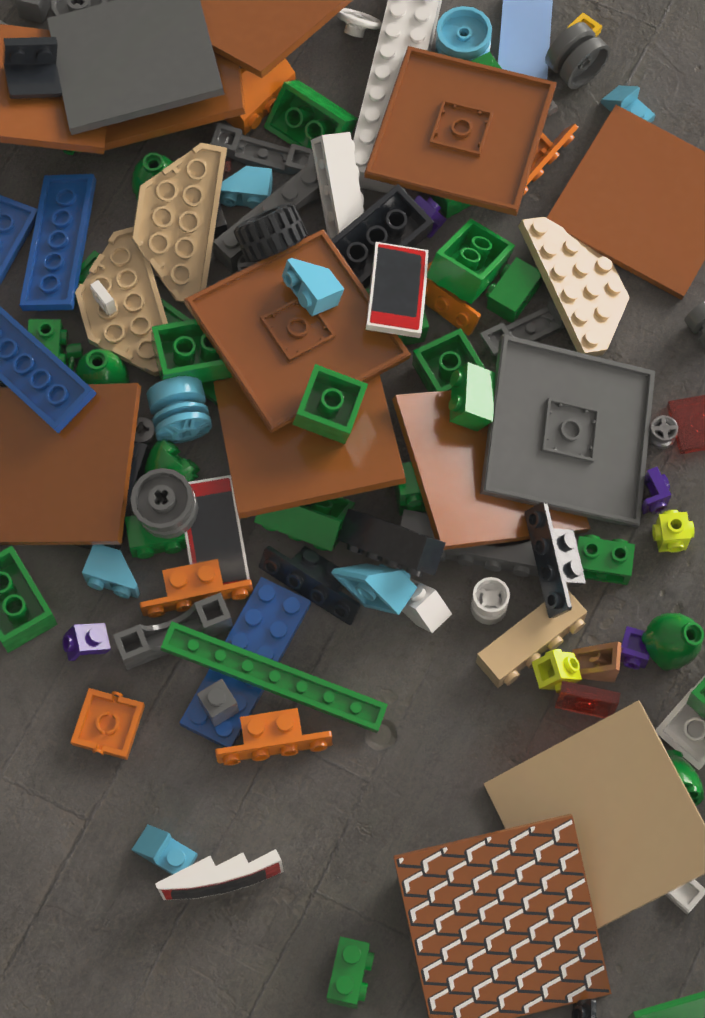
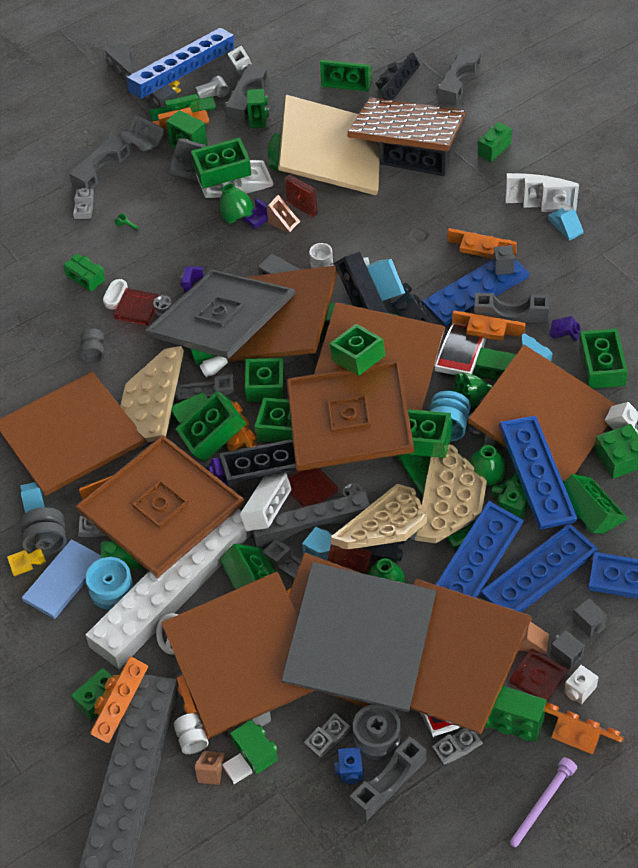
camera: 150 degrees left, 15 degrees down
black bracket [3,37,62,99] -> none
orange plate [71,688,145,760] -> none
white tile [90,280,117,316] -> none
dark grey wheel [130,468,199,539] -> none
green plate [160,621,388,733] -> none
black tyre [233,203,308,262] -> none
medium azure slope [282,258,344,316] -> none
slope [366,242,428,338] -> none
brick [449,362,495,432] -> none
tan brick [476,590,587,688] -> none
black bracket [524,502,586,618] -> none
neon yellow brick [532,649,582,693] -> none
green brick [577,535,635,585] -> none
neon yellow brick [652,510,695,552] -> none

